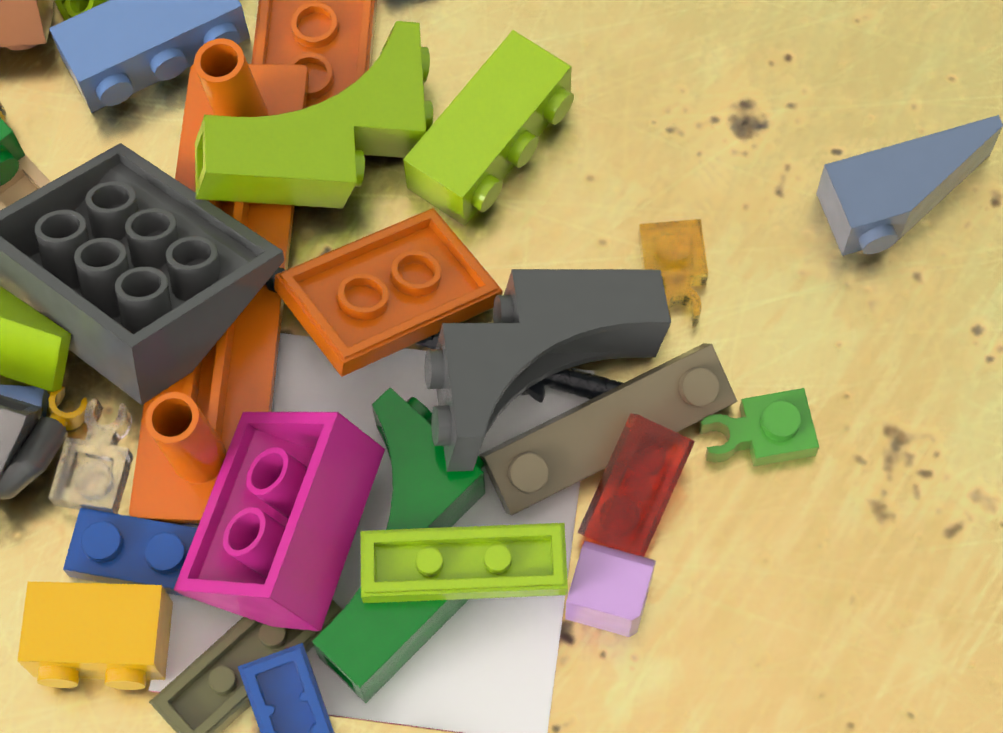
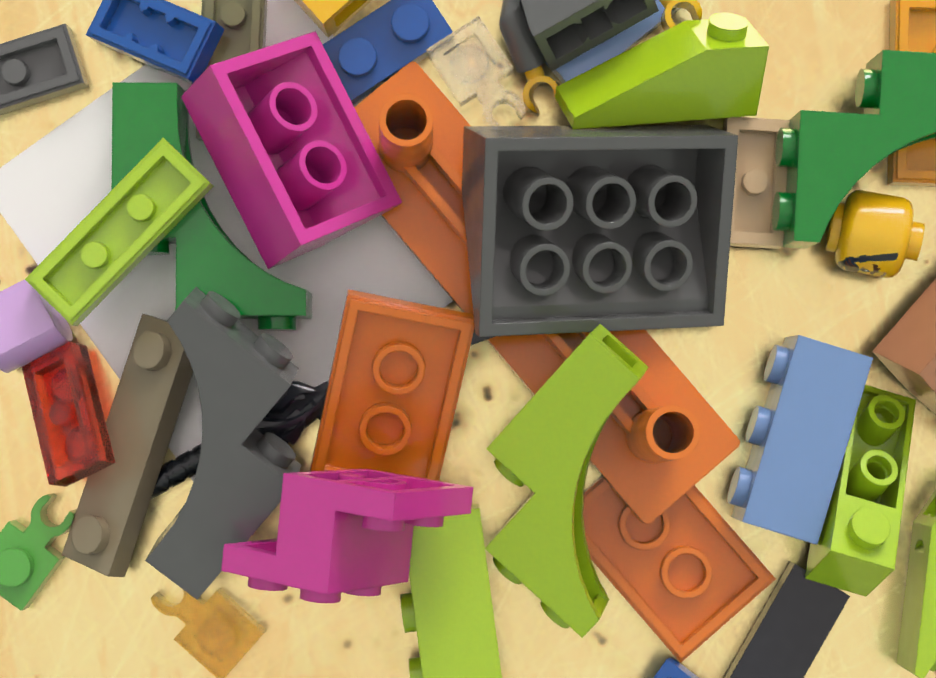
camera: 130 degrees right, 20 degrees up
none -> dark pink bracket [221,469,473,603]

